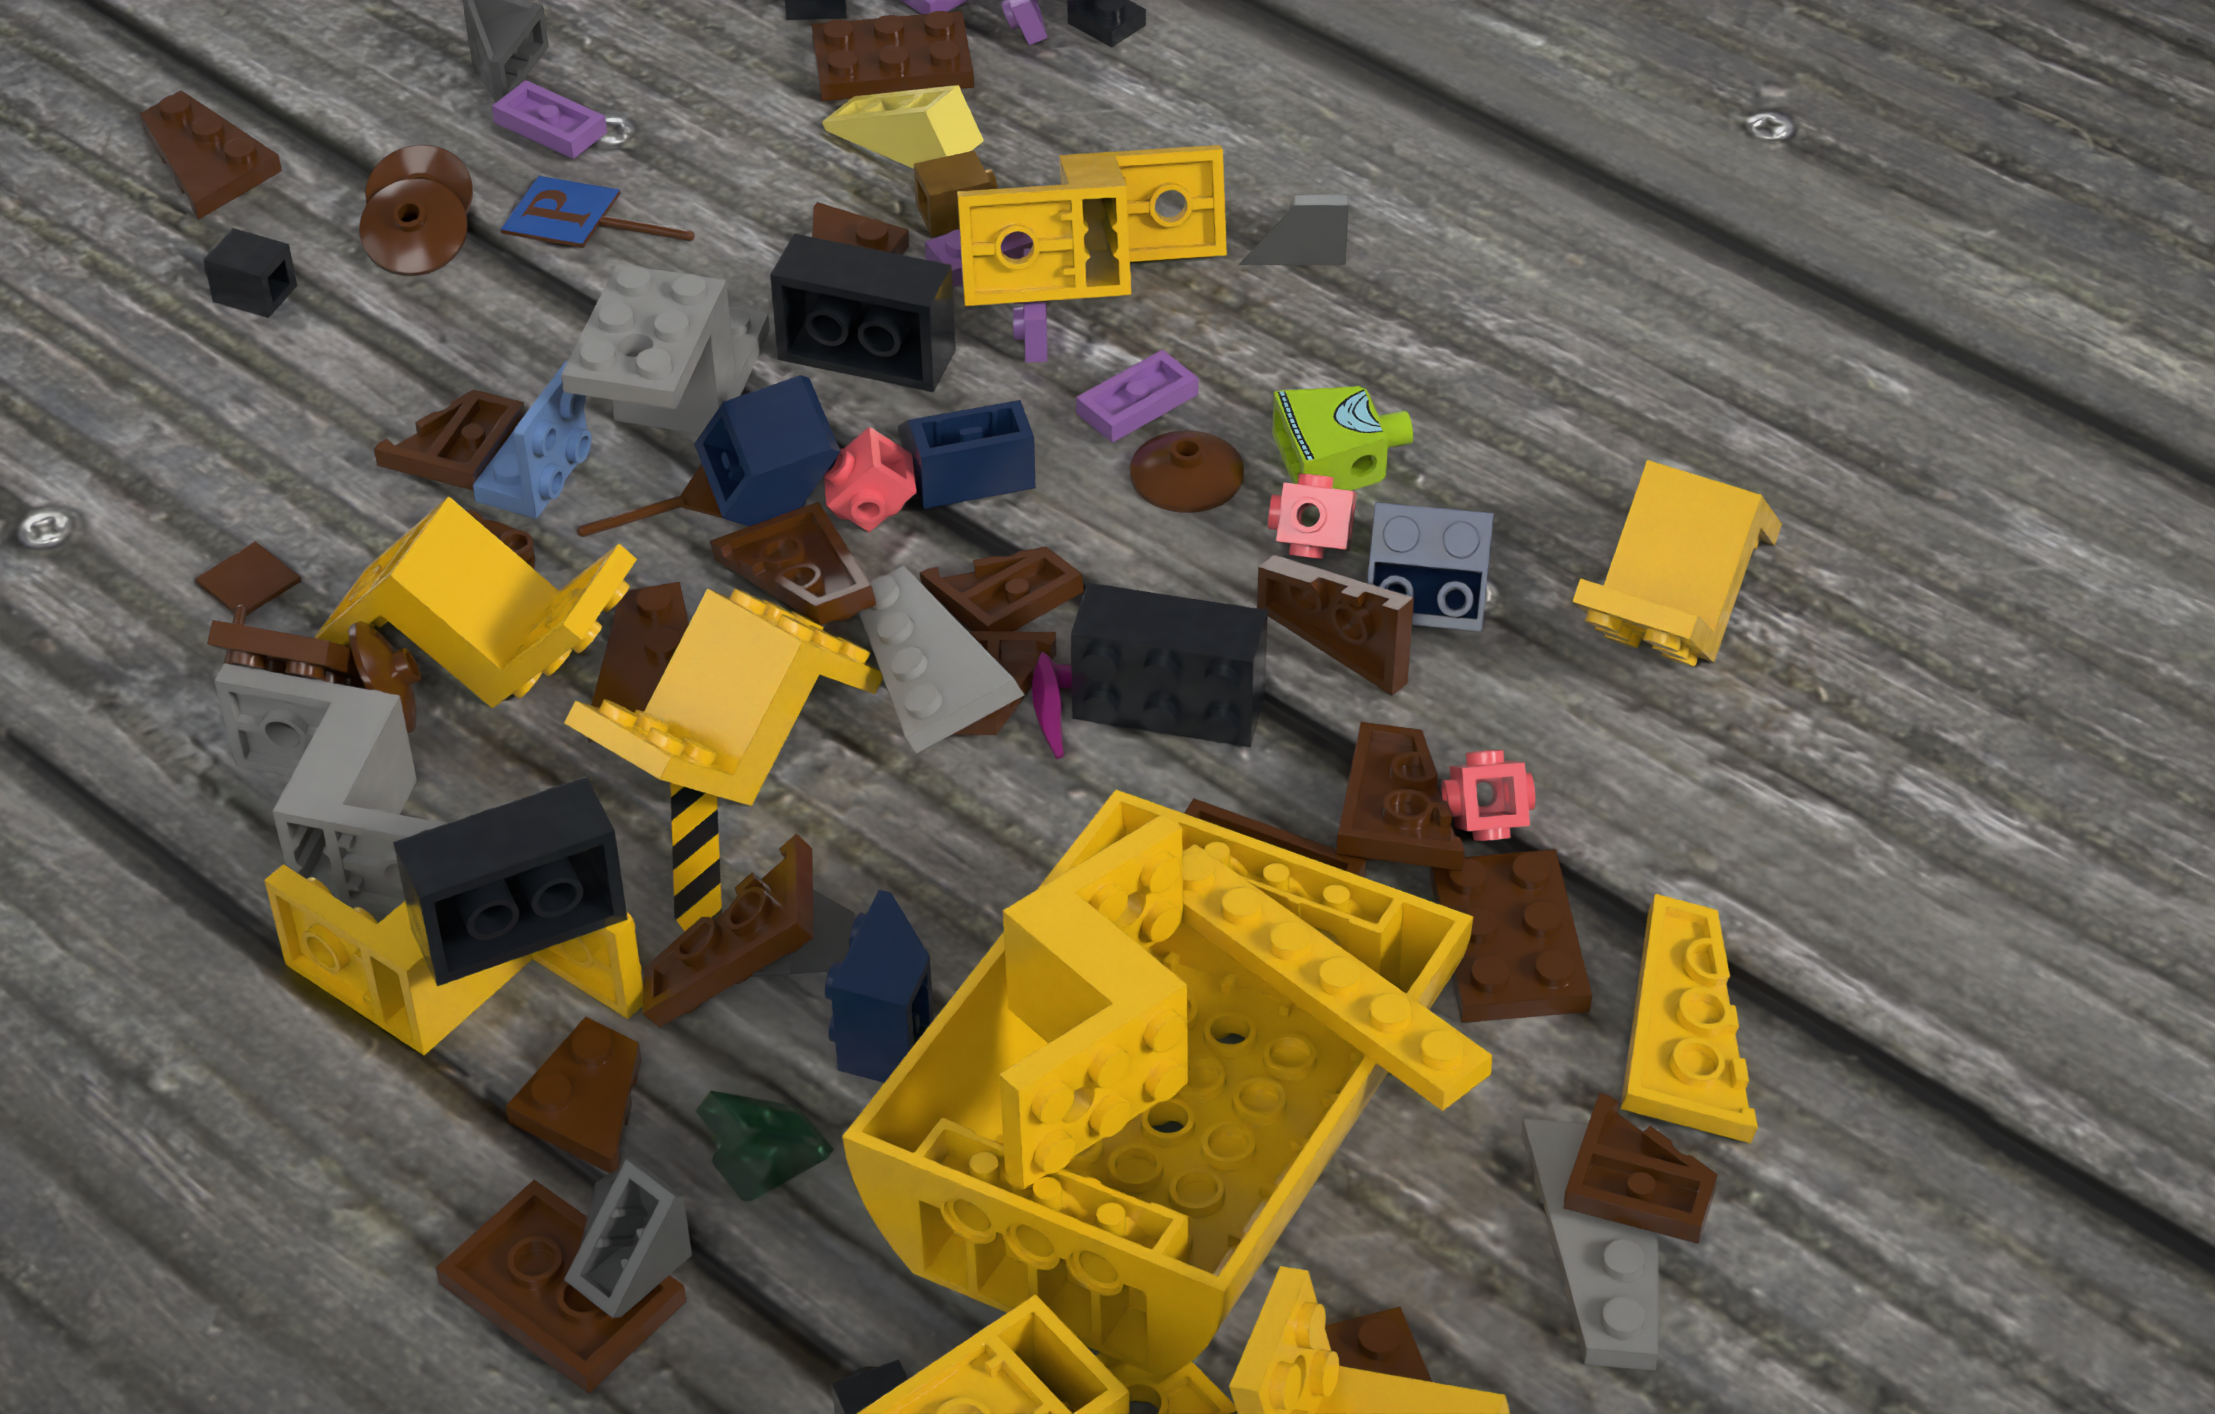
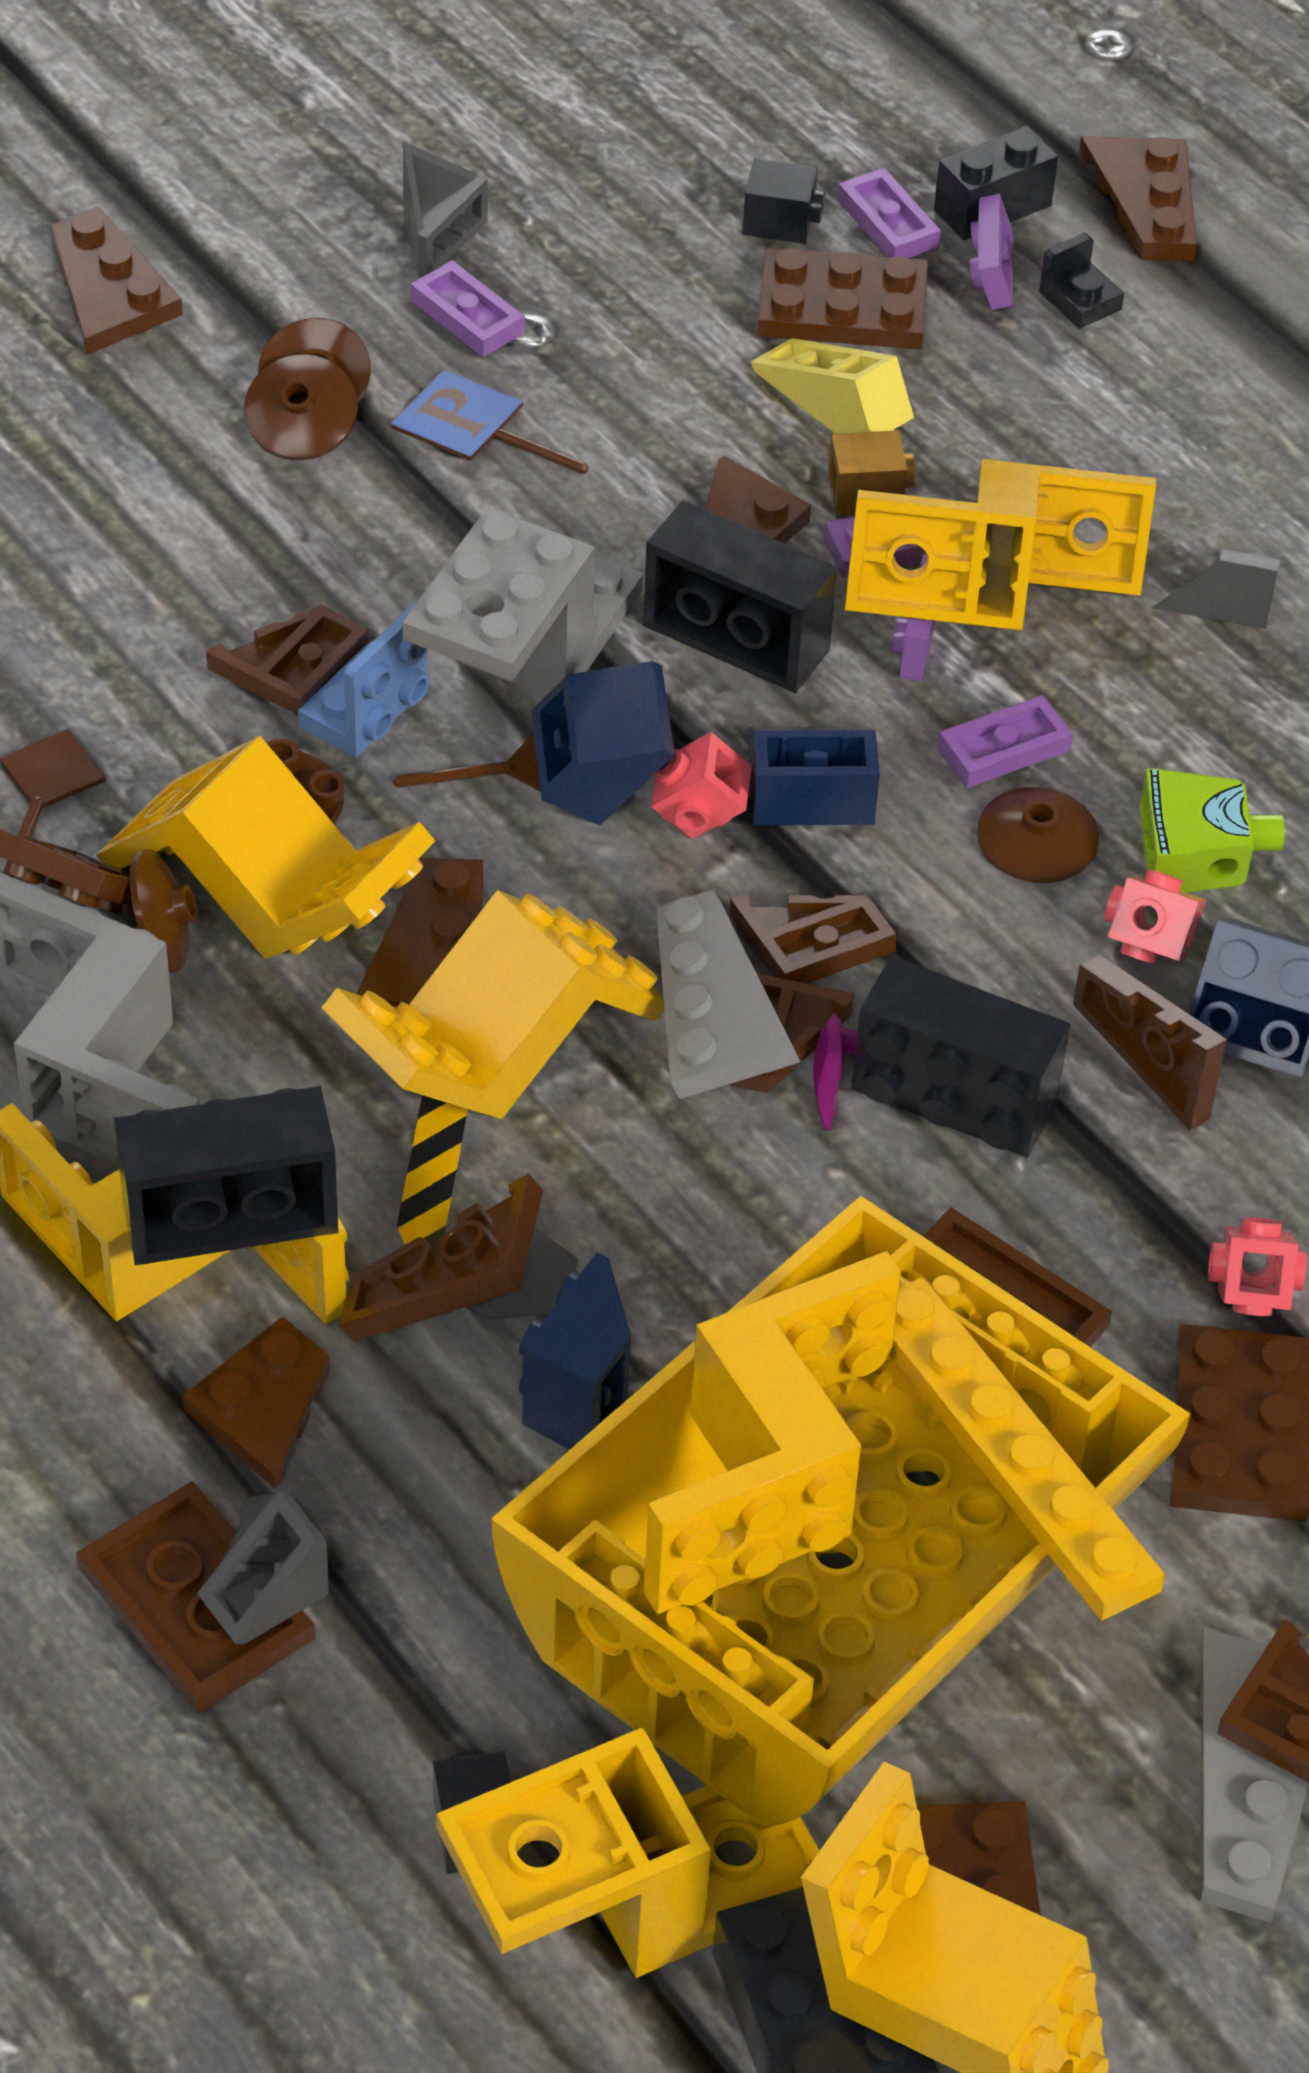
camera: 10 degrees right, 5 degrees up
black brick [203,228,297,318] -> none
clear green slope [696,1090,834,1202] -> none
reddish brown wing [710,502,876,625] -> none
reddish brown wing [1336,722,1465,871] -> none

